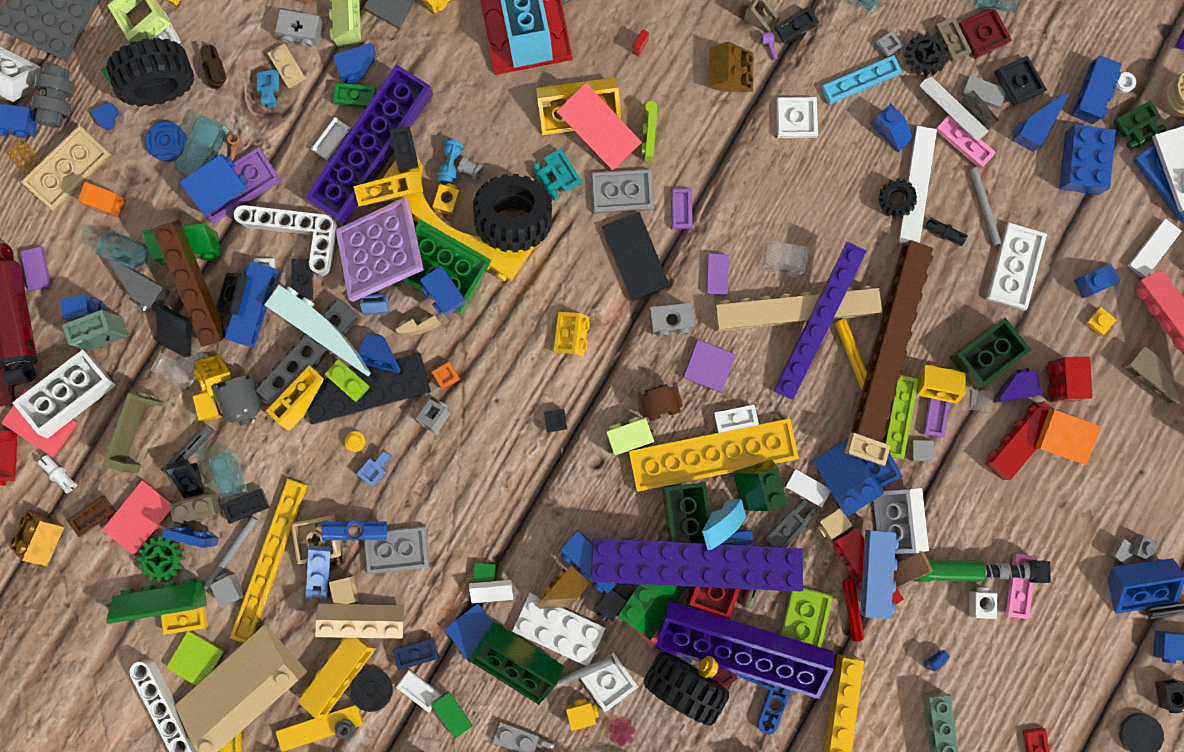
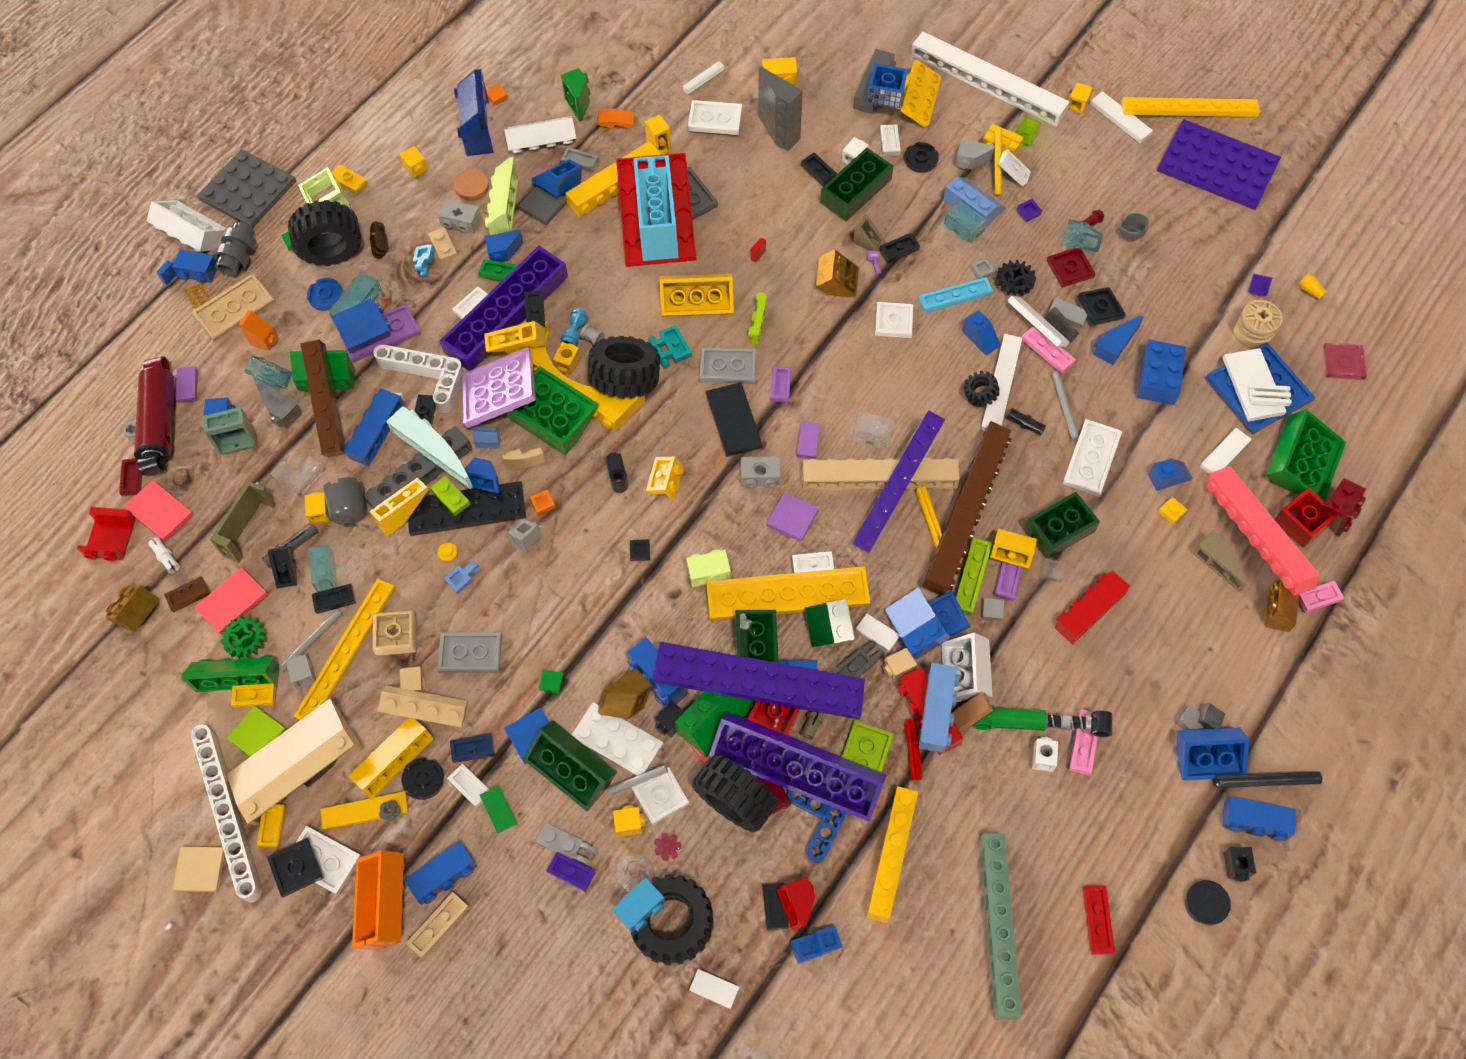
camera: 10 degrees right, 20 degrees down
white brick [12,349,116,439] -> none
blue tile [91,103,119,130] -> none
black tile [156,304,191,358] -> none
blue plate [162,525,219,548] -> none
dark tan brick [170,494,222,525] -> none
yellow bracket [193,354,231,397] -> none
black tile [216,273,249,315] -> none
medium blue plate [305,545,331,600] -> none
blue piece [322,521,387,541] -> none
blue brick [420,266,466,317] -> none
white tile [469,580,513,603] -> none
coral tile [557,82,642,170] -> none
reddish brown brick [637,382,683,421] -> none
yellow plate [698,656,718,678] -> none
medium azure slope [702,499,746,550] -> none
tan plate [845,433,890,466] -> none
blue tile [924,650,950,671] -> none
dark tan plate [934,17,972,62] -> none
dark purple slope [994,368,1042,403] -> none
orange tile [1035,408,1101,465] -> none
red brick [1046,357,1093,402] -> none
blue brick [1071,55,1122,124] -> none
dark green plate [1113,100,1166,150] -> none
white tile [1114,72,1136,94] -> none
none -> black piece [605,452,628,493]

